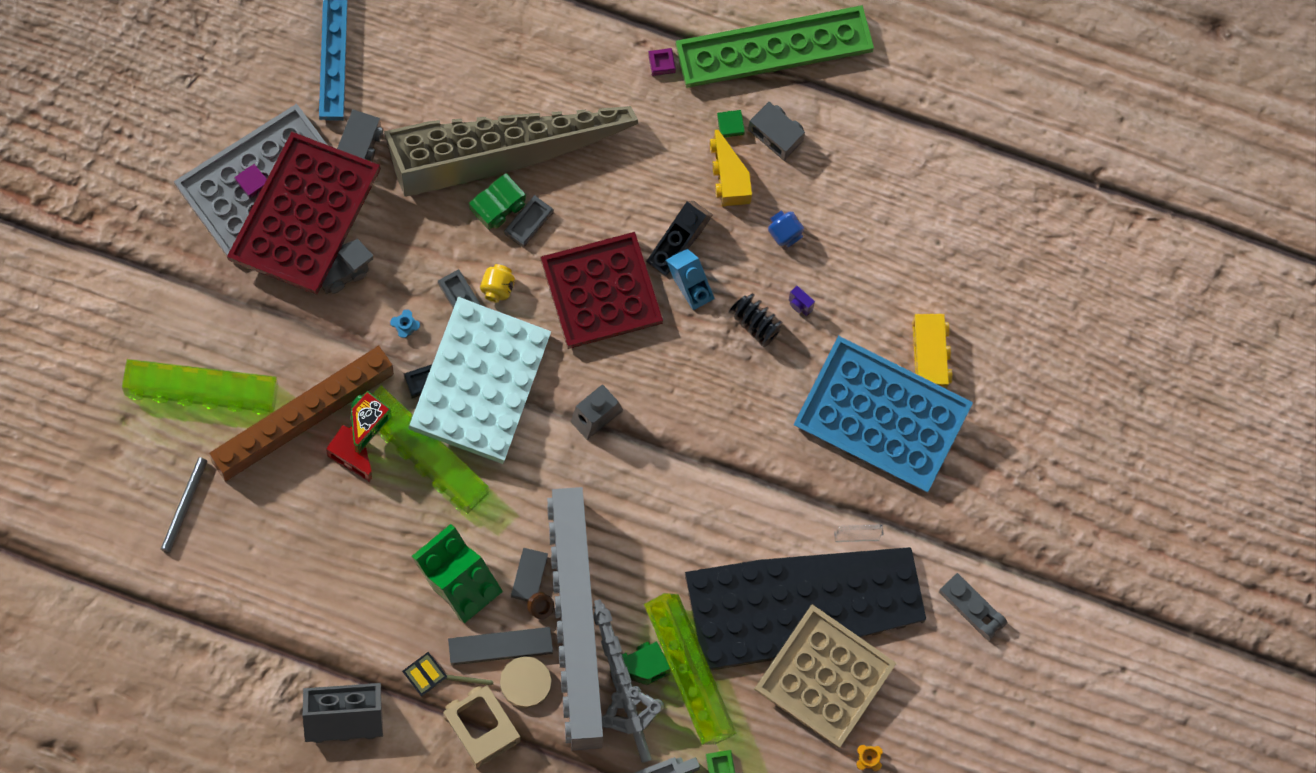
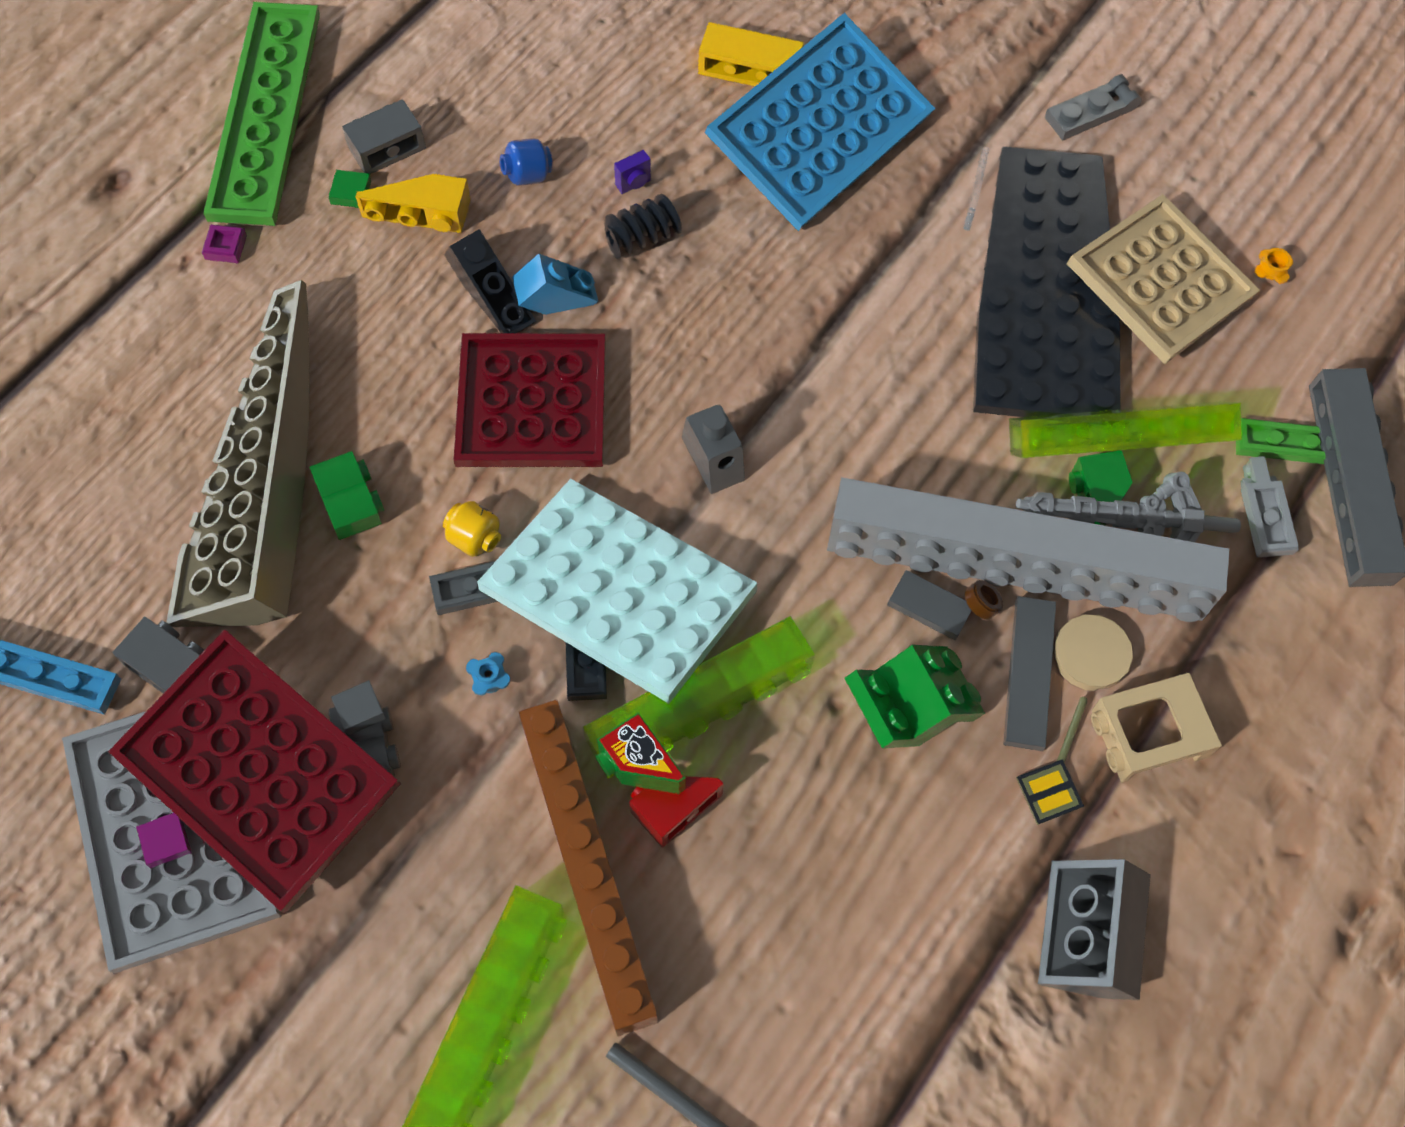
camera: 70 degrees left, 5 degrees down
dark grey tile [504,195,554,248] -> none

